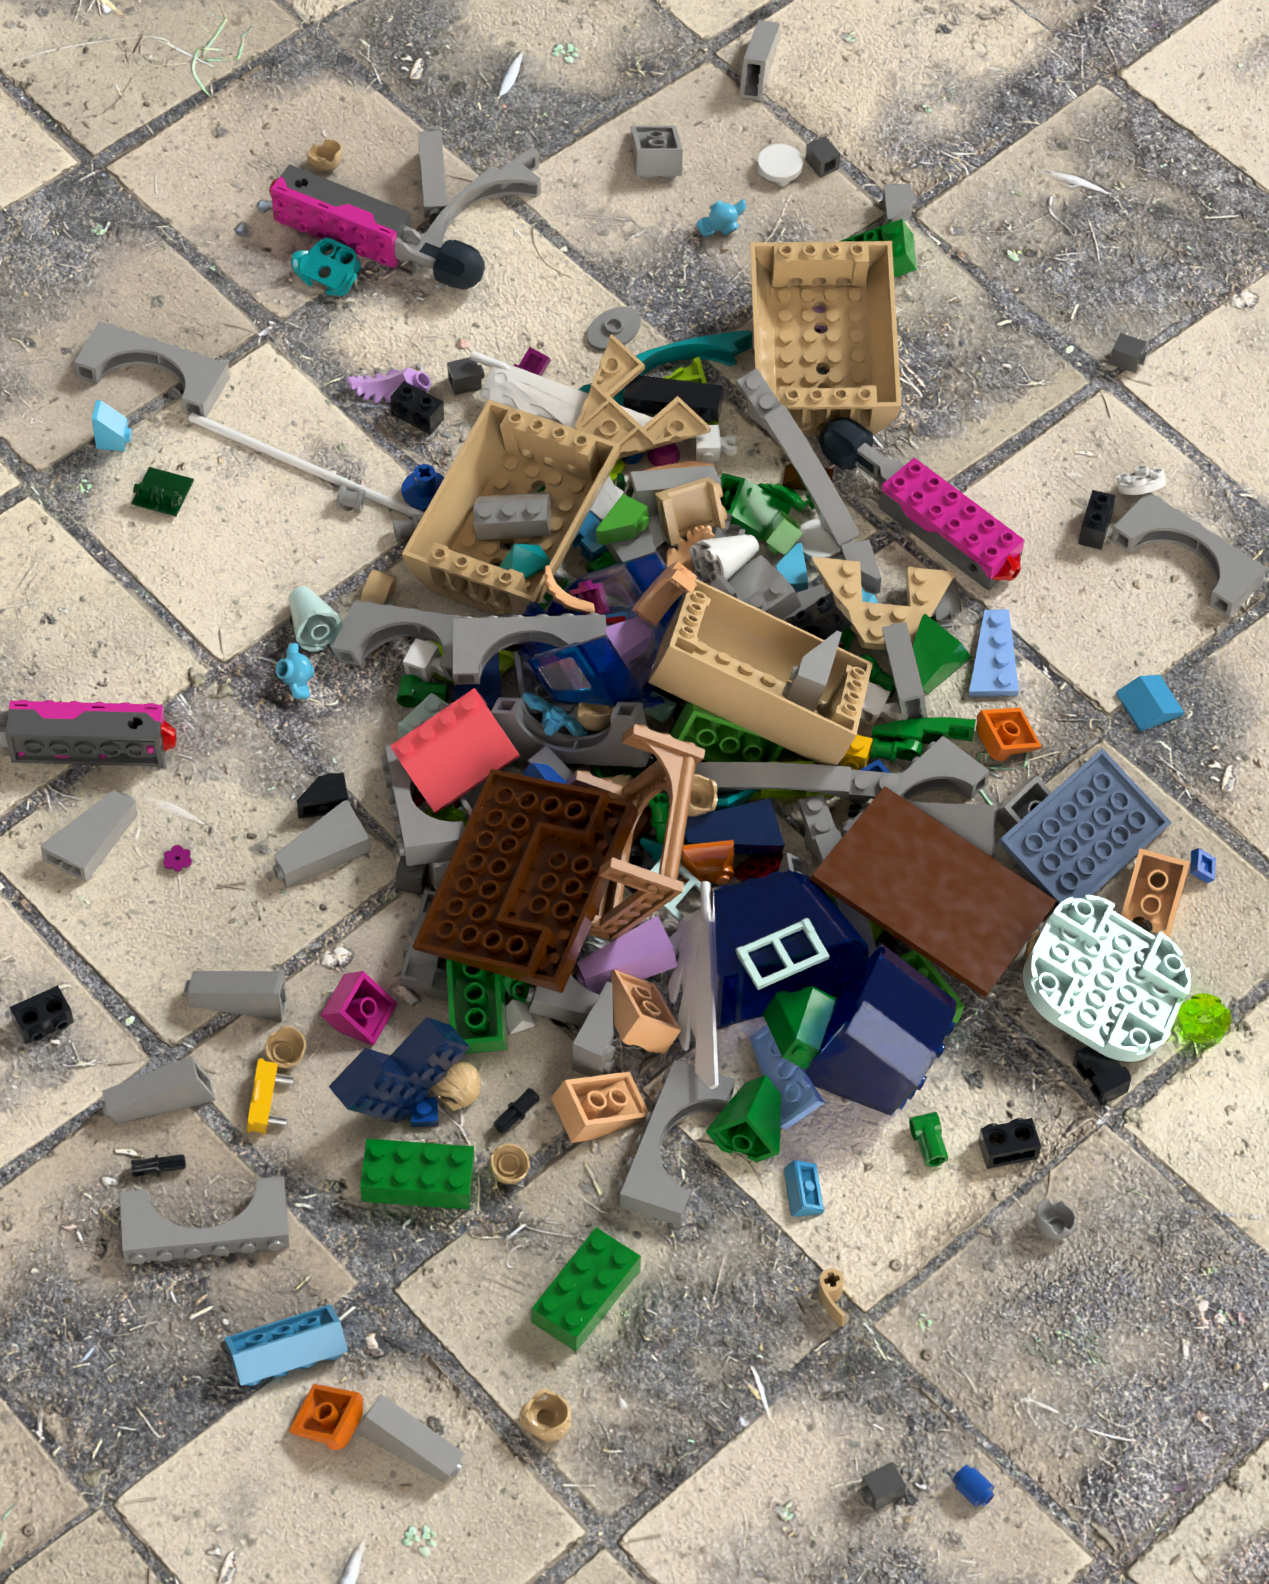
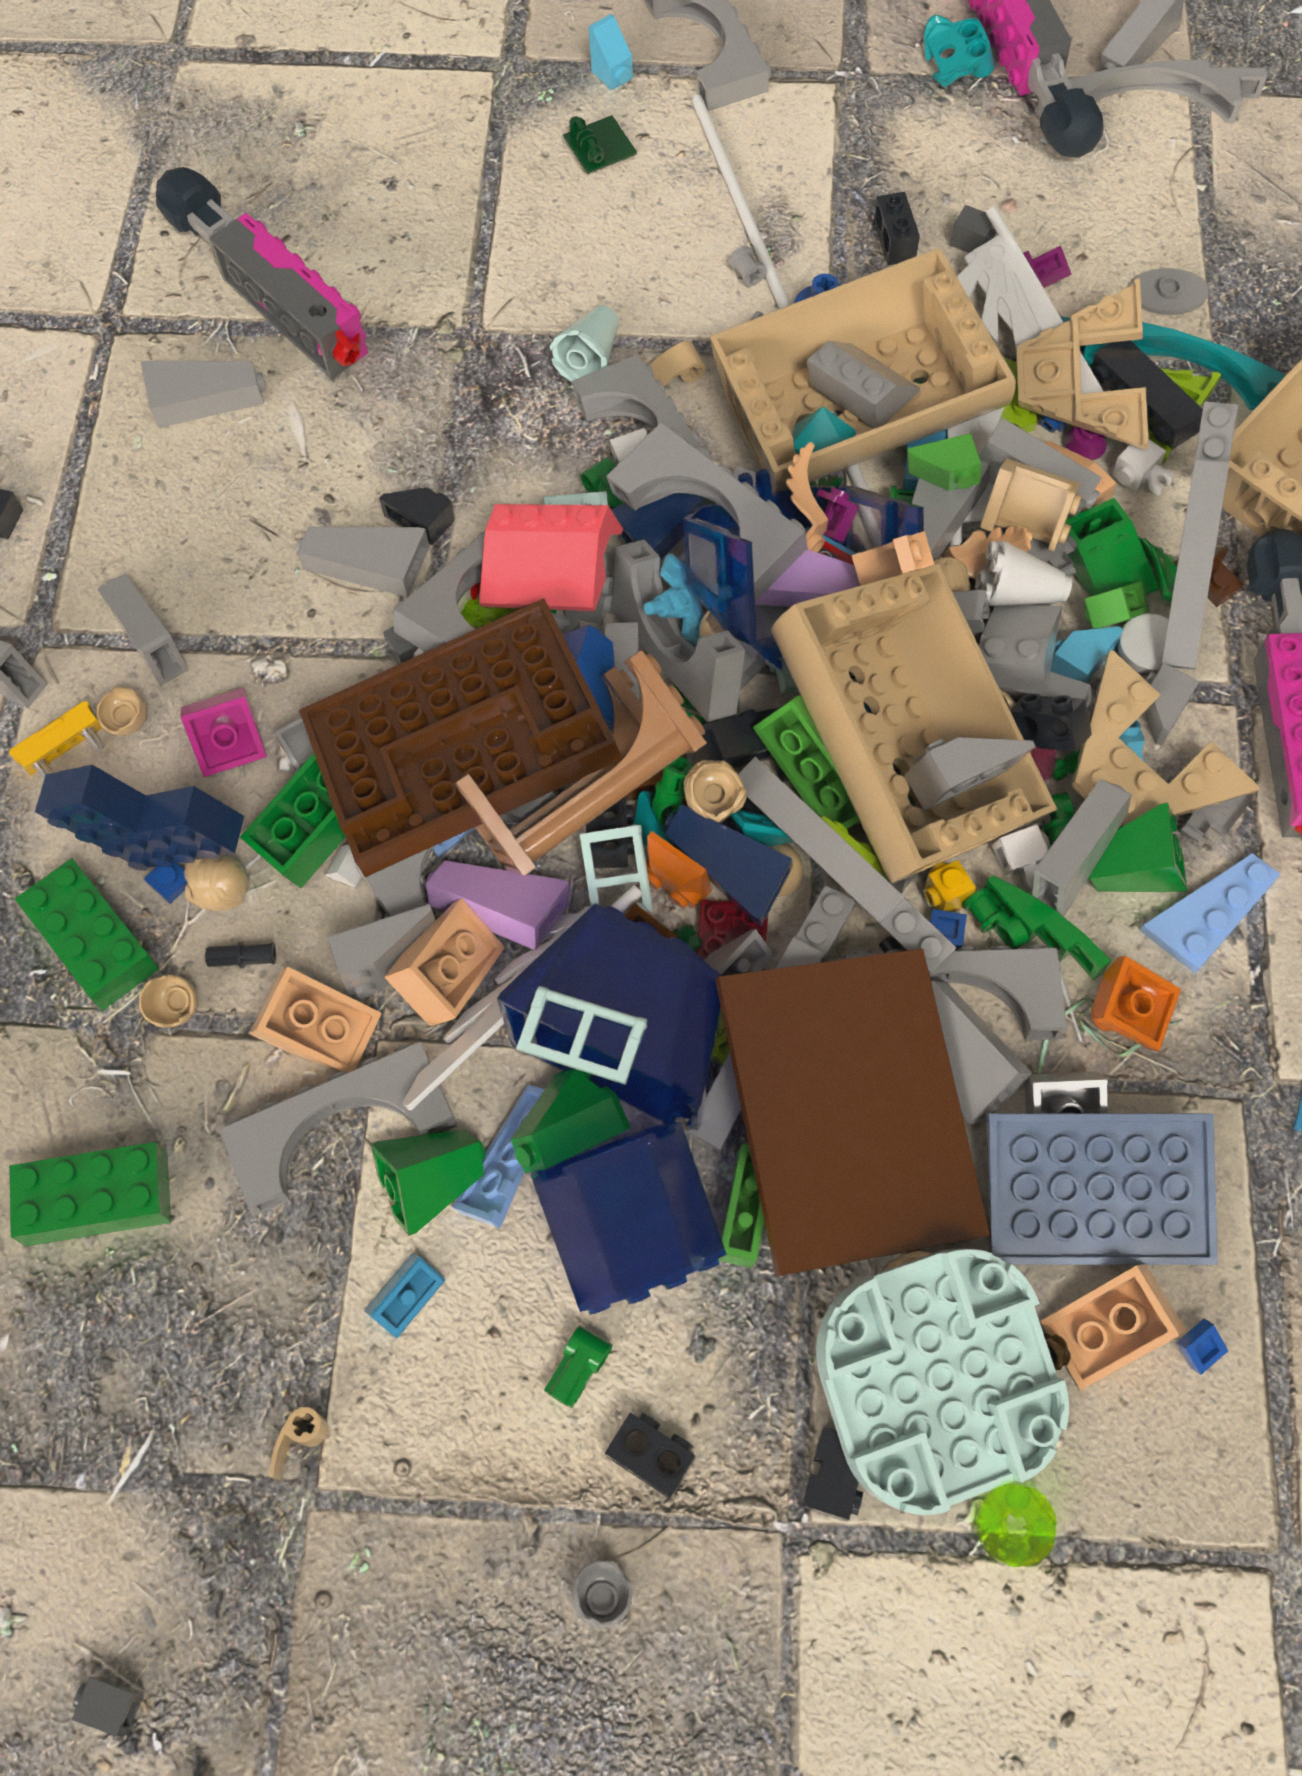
camera: 50 degrees right, 10 degrees up
magenta plant [163,845,192,872] -> none
medium azure piece [276,643,314,700] -> none
lavender plant [346,367,431,403] -> none

